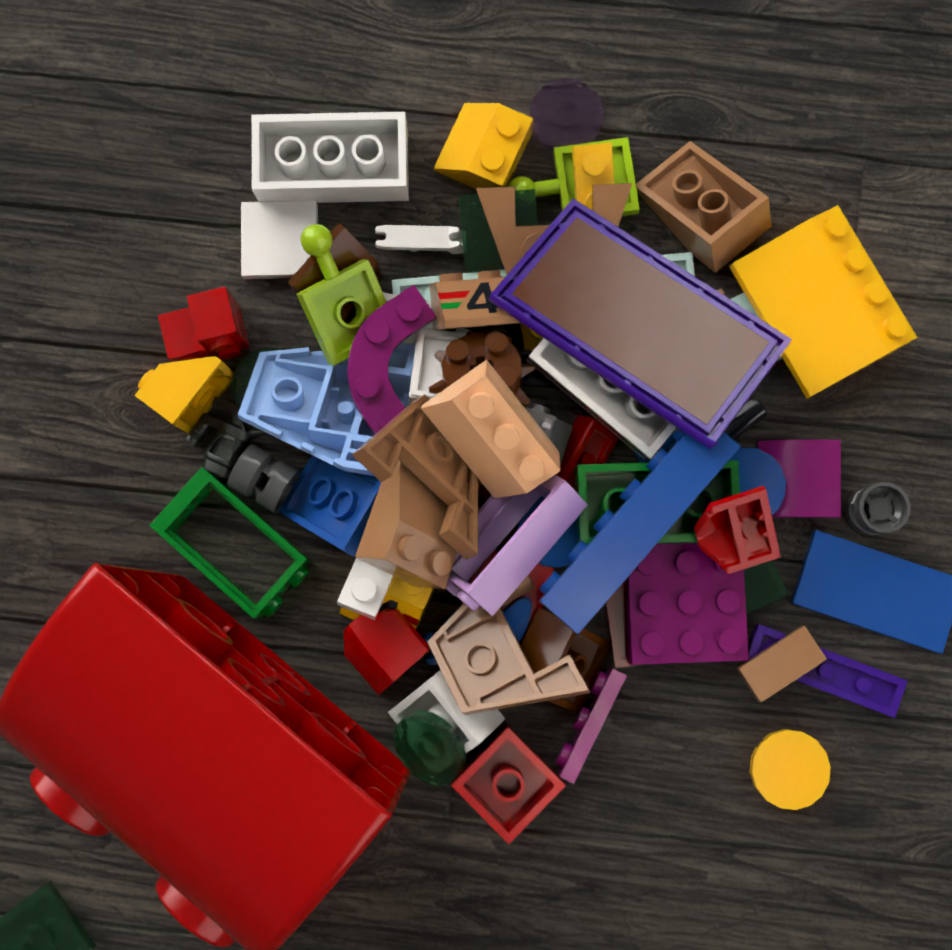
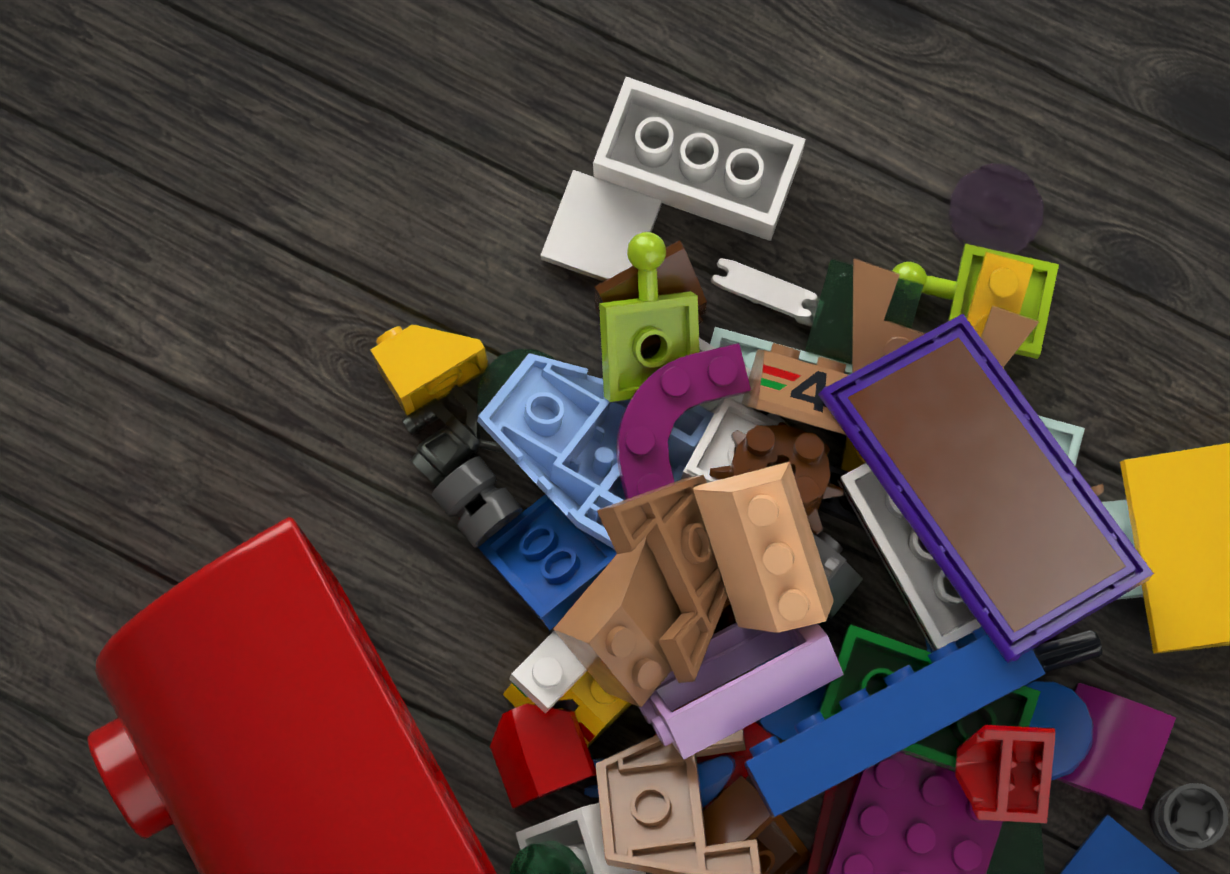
camera: 20 degrees right, 5 degrees down
green window [149,467,311,619] -> none
red brick [158,286,250,362] -> none
yellow slope [434,103,533,189] -> none
red slope [555,415,619,490] -> none
medium nougat slope [636,141,772,273] -> none

